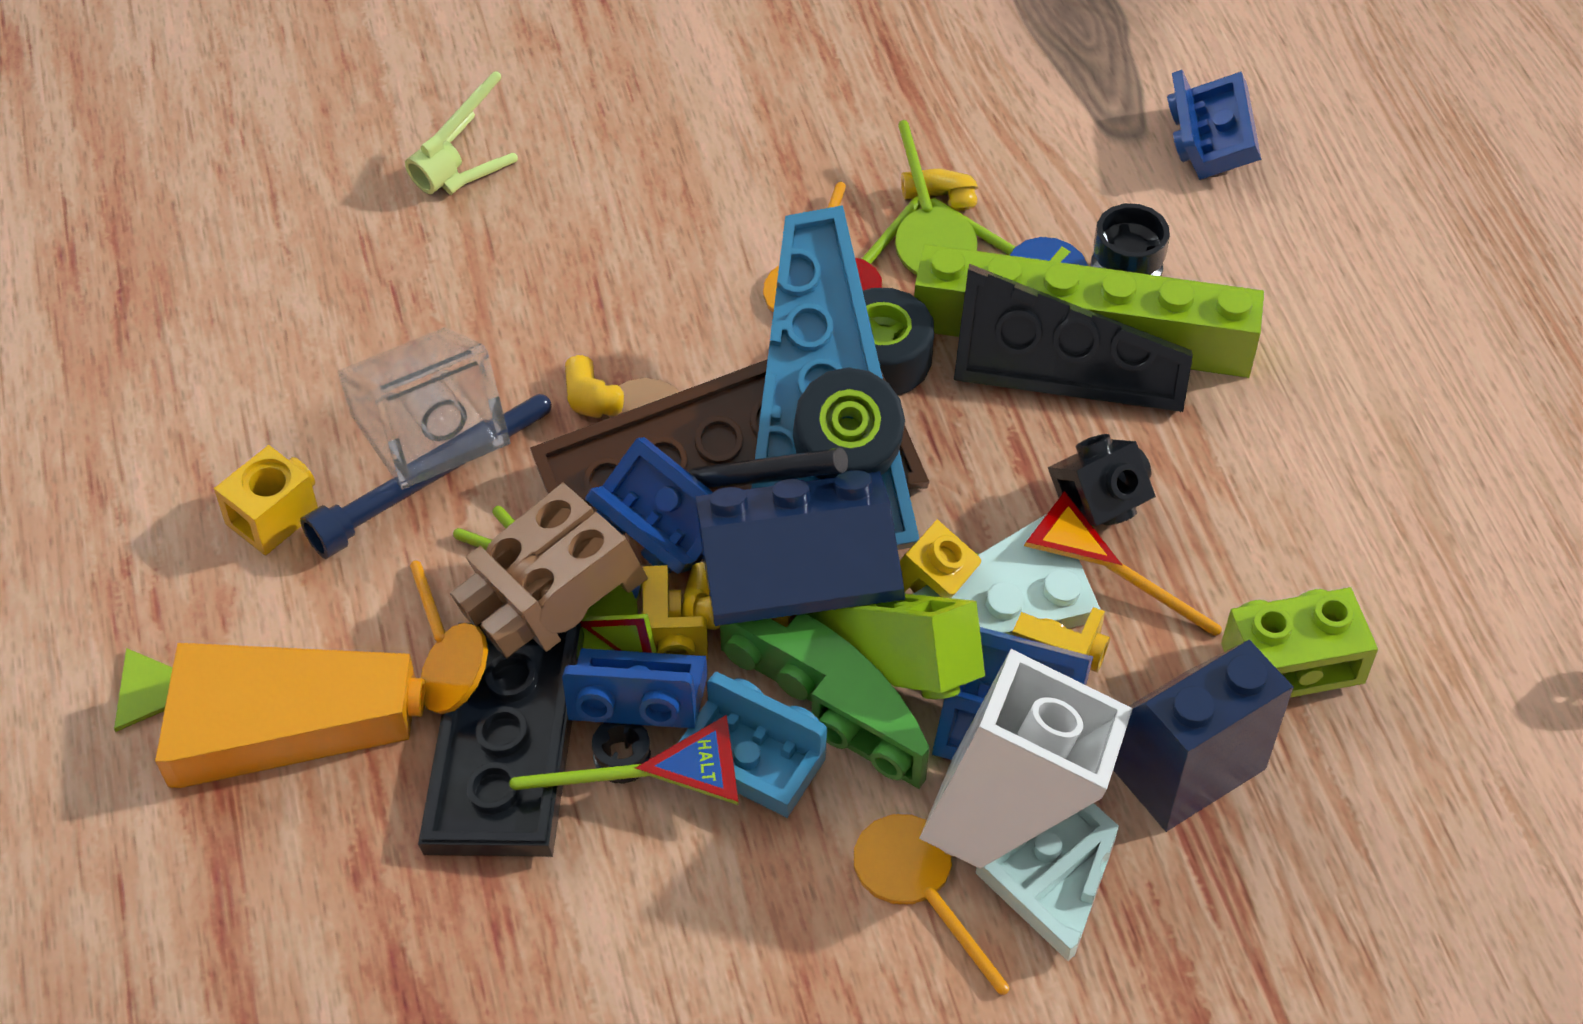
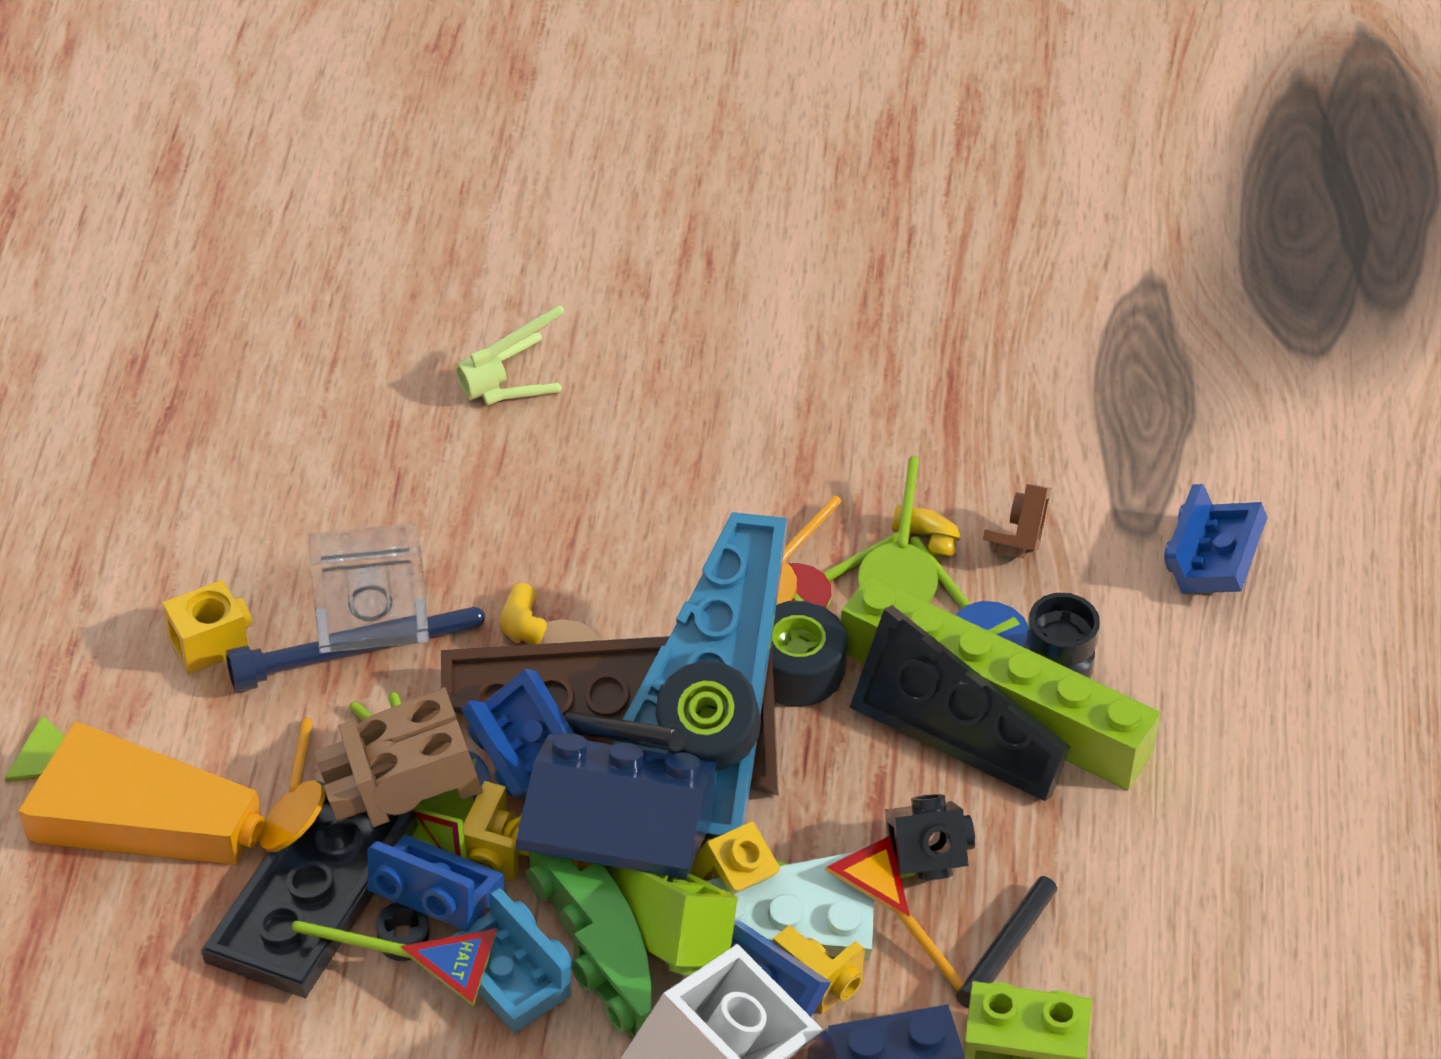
camera: 20 degrees right, 5 degrees down
none -> black bar [956,876,1057,1009]
none -> dark orange bracket [983,484,1052,559]

